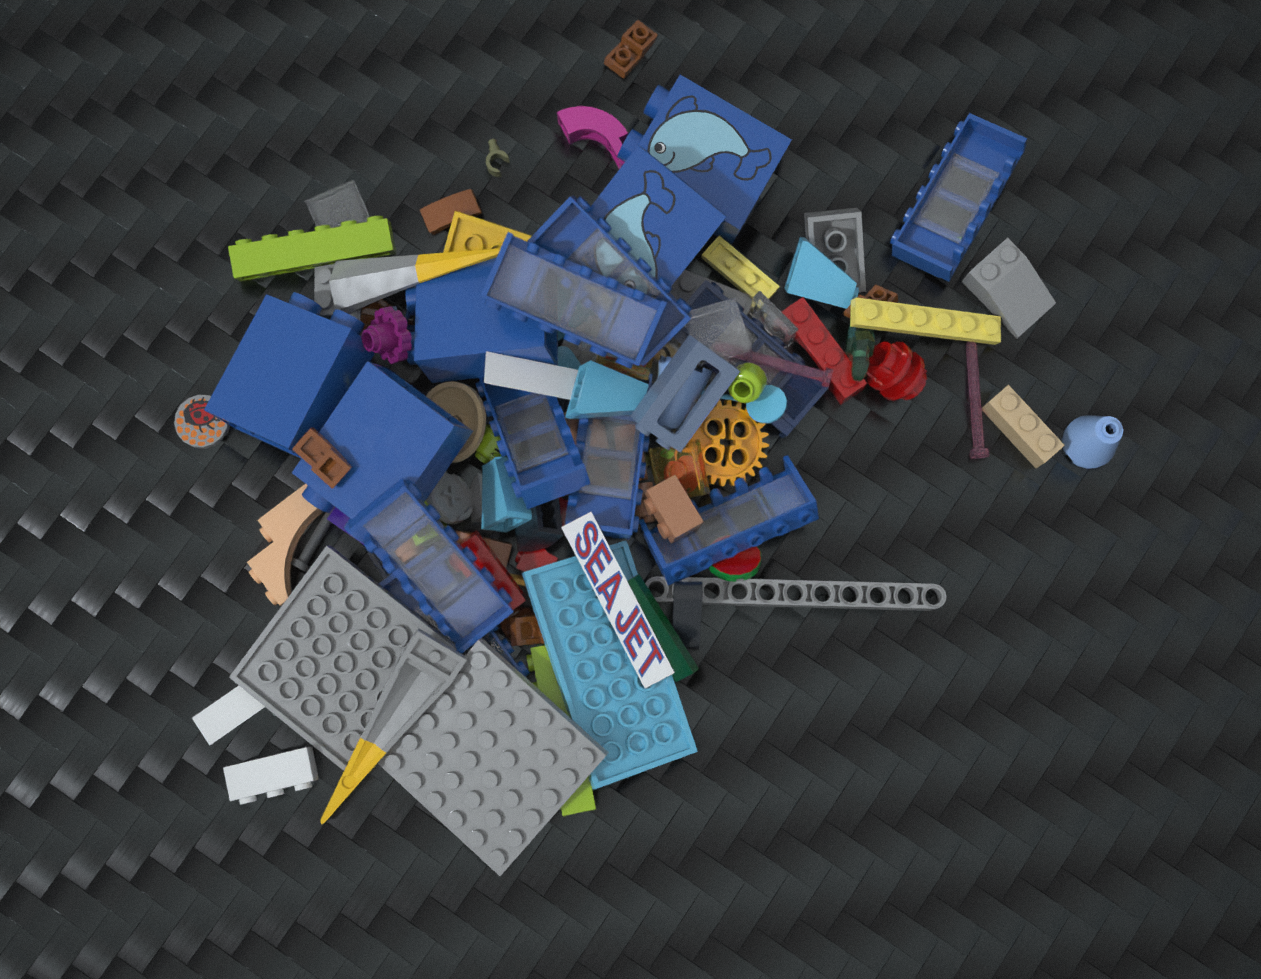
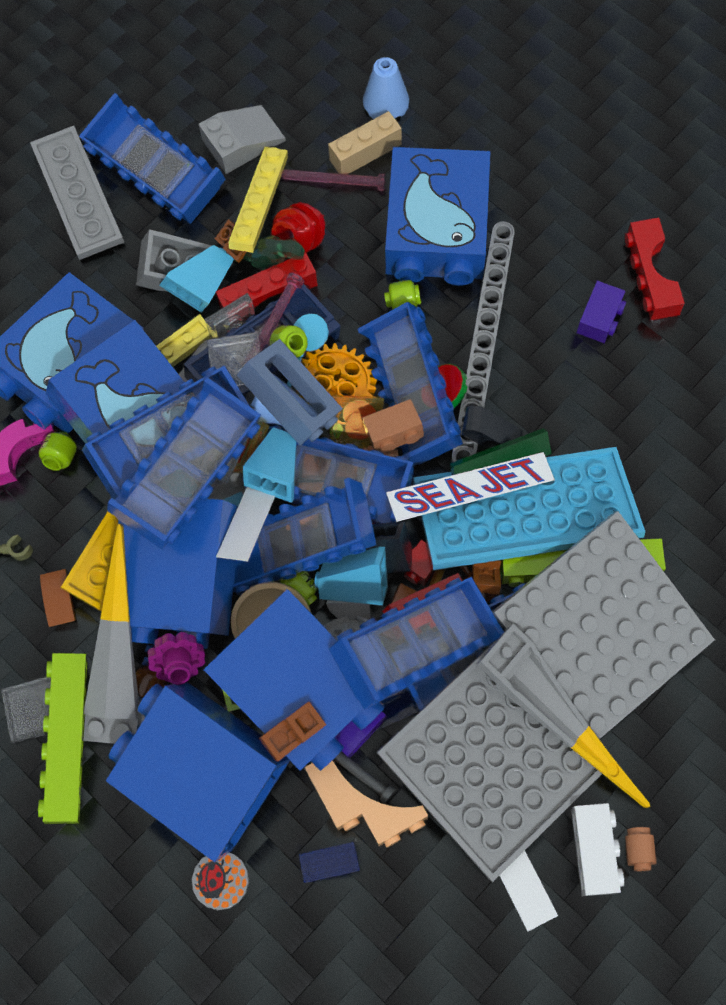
camera: 75 degrees left, 10 degrees down
none -> light grey plate [30,126,124,260]
none -> lime head [39,432,77,471]
none -> clear blue tile [299,842,360,883]
none -> lime head [384,280,421,310]
none -> blue brick [385,147,490,285]
none -> dark purple brick [577,281,626,343]
none -> red arch [624,218,685,320]
none -> nougat brick [625,827,657,871]

